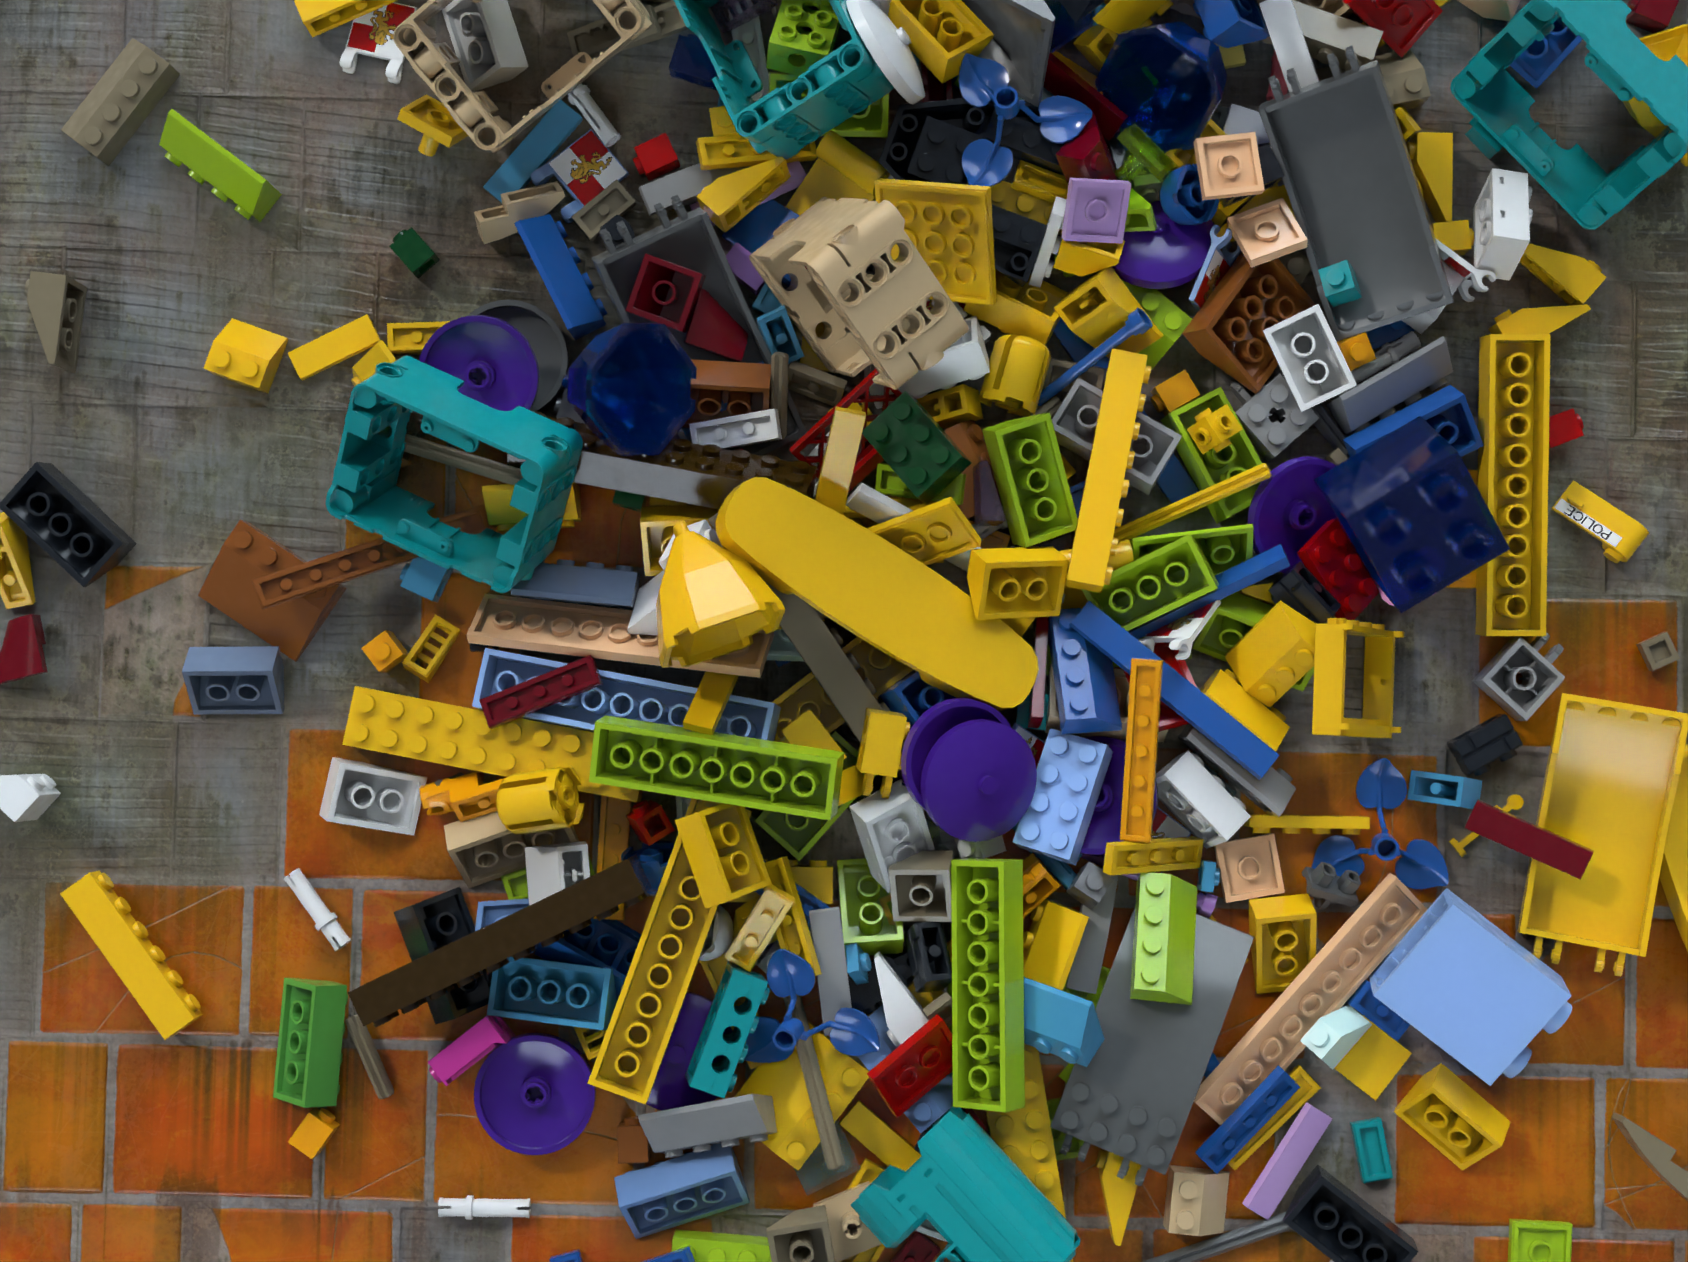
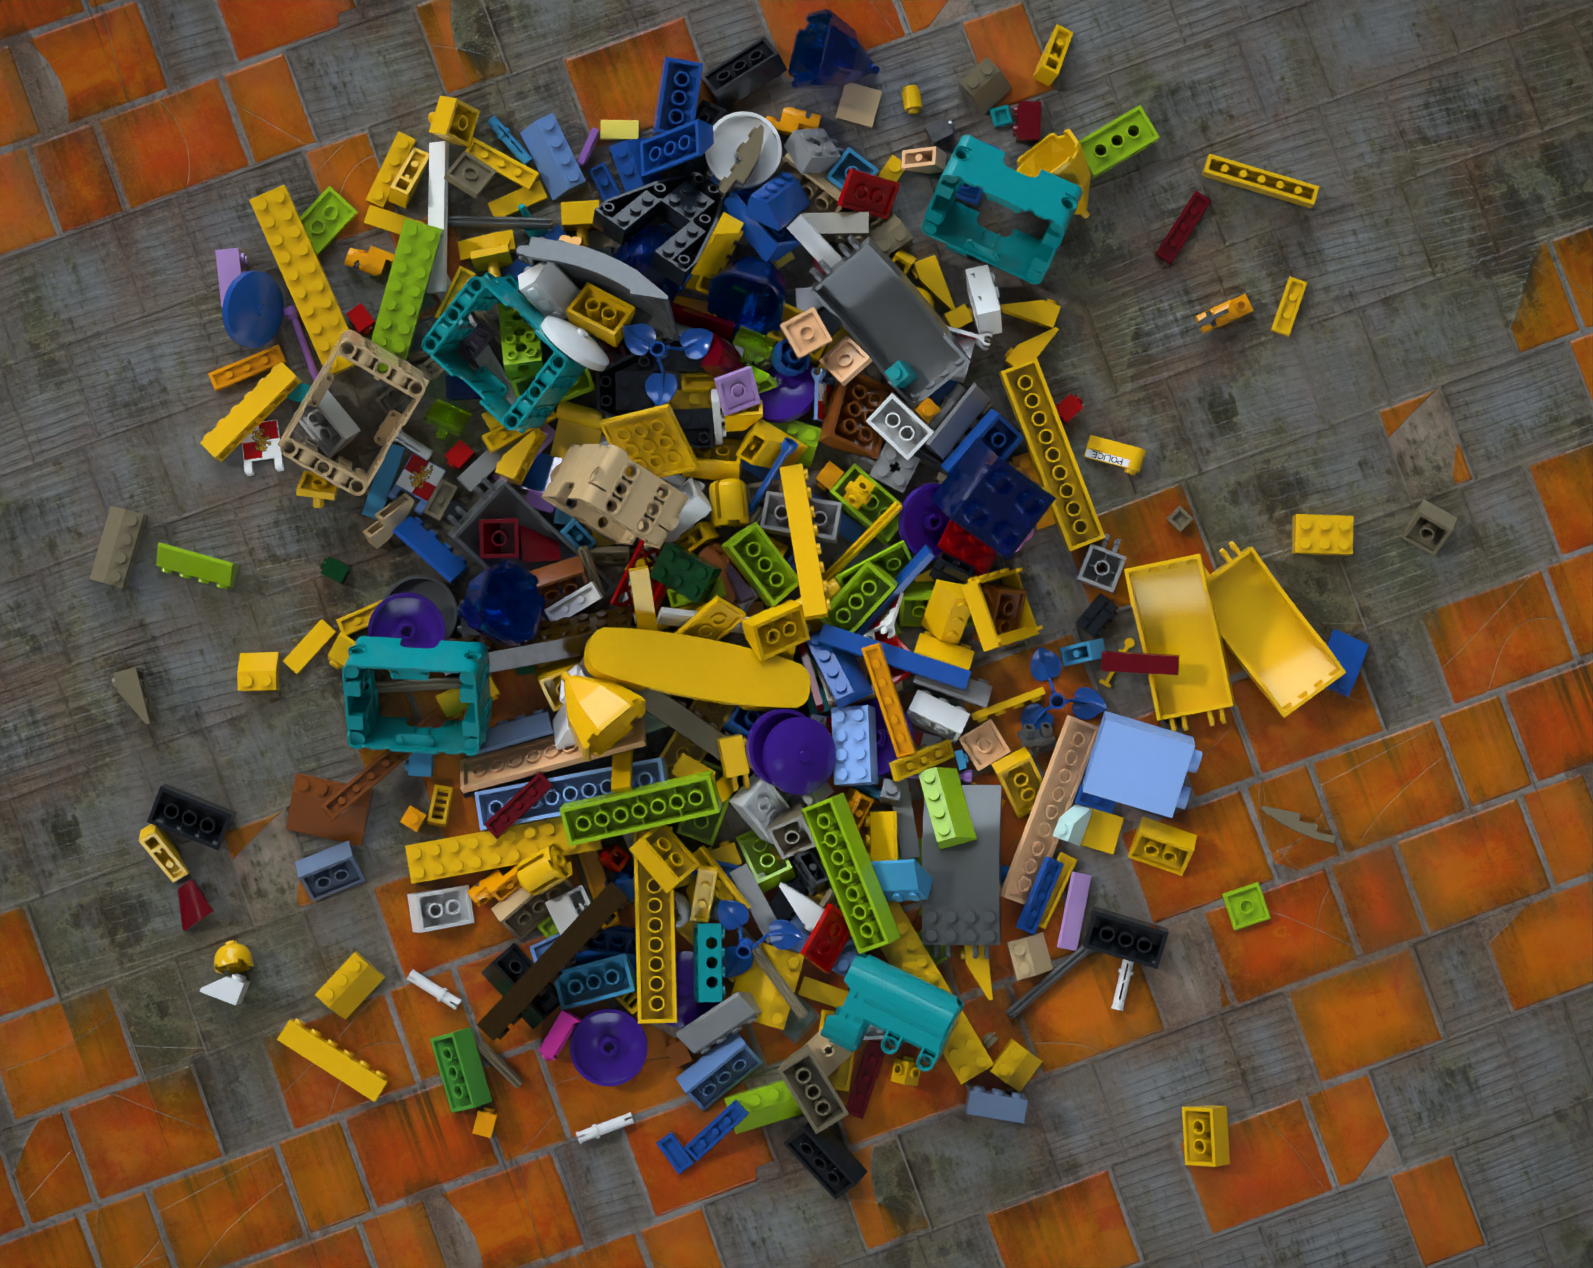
camera: 25 degrees left, 0 degrees up
dark azure plate [845,943,871,985] -> none
teal tile [1350,1117,1393,1184] -> none
none -> yellow cylinder [214,941,254,974]
none -> yellow slope [315,951,385,1020]
none -> clear neon green tile [423,399,472,440]
none -> dark orange slope [972,583,1027,646]

